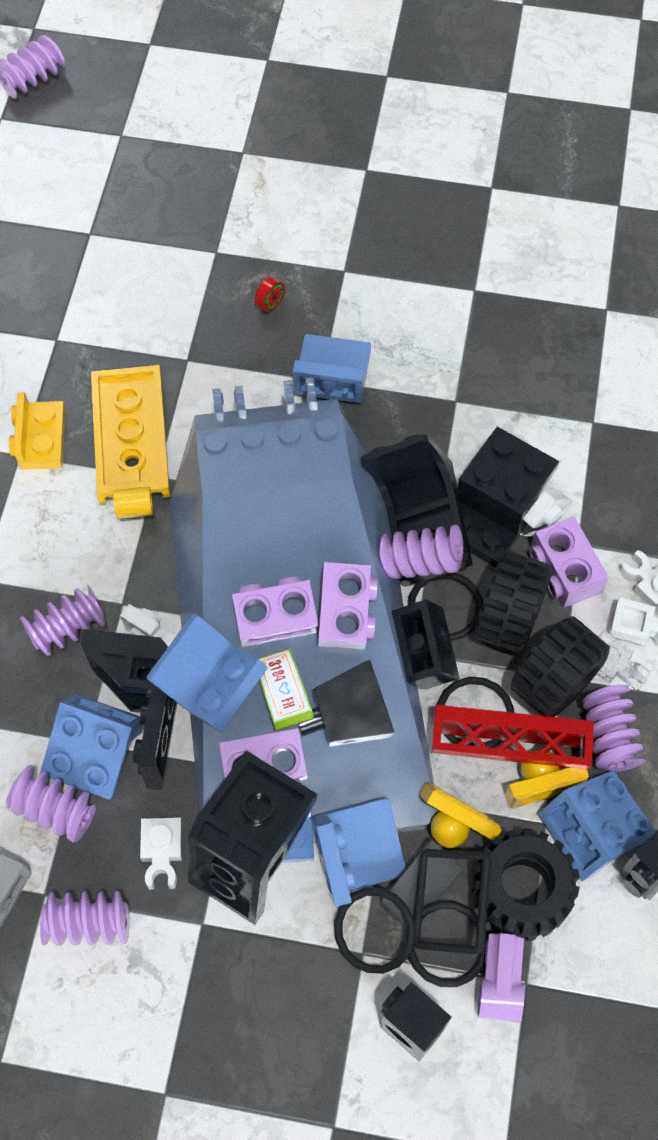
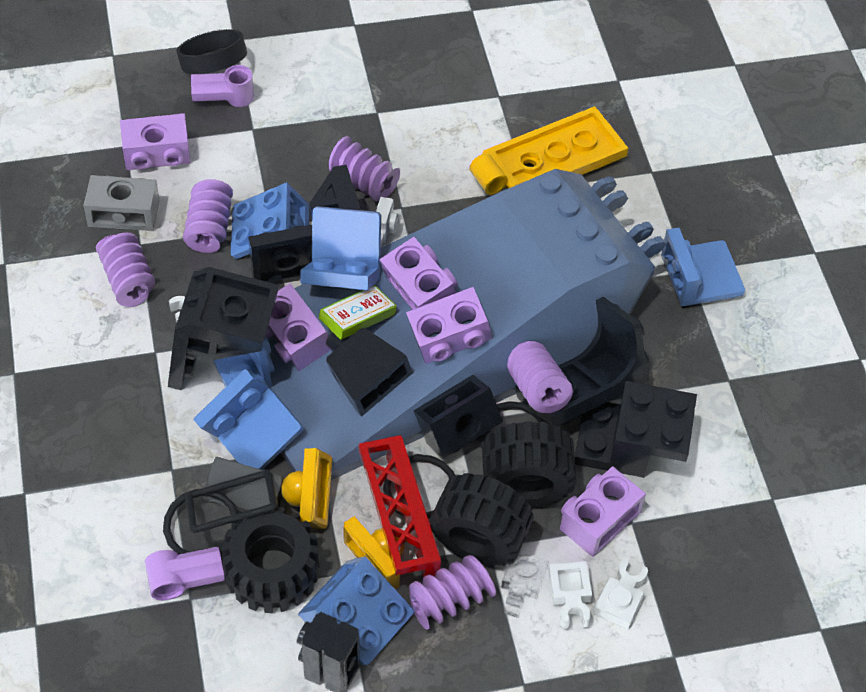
camera: 65 degrees right, 10 degrees down
yellow bracket [9,392,66,470] -> none
red tile [255,277,285,312] -> none
black piece [334,887,416,974] -> none
black brick [380,982,452,1062] -> none
white plate [523,489,573,528] -> none

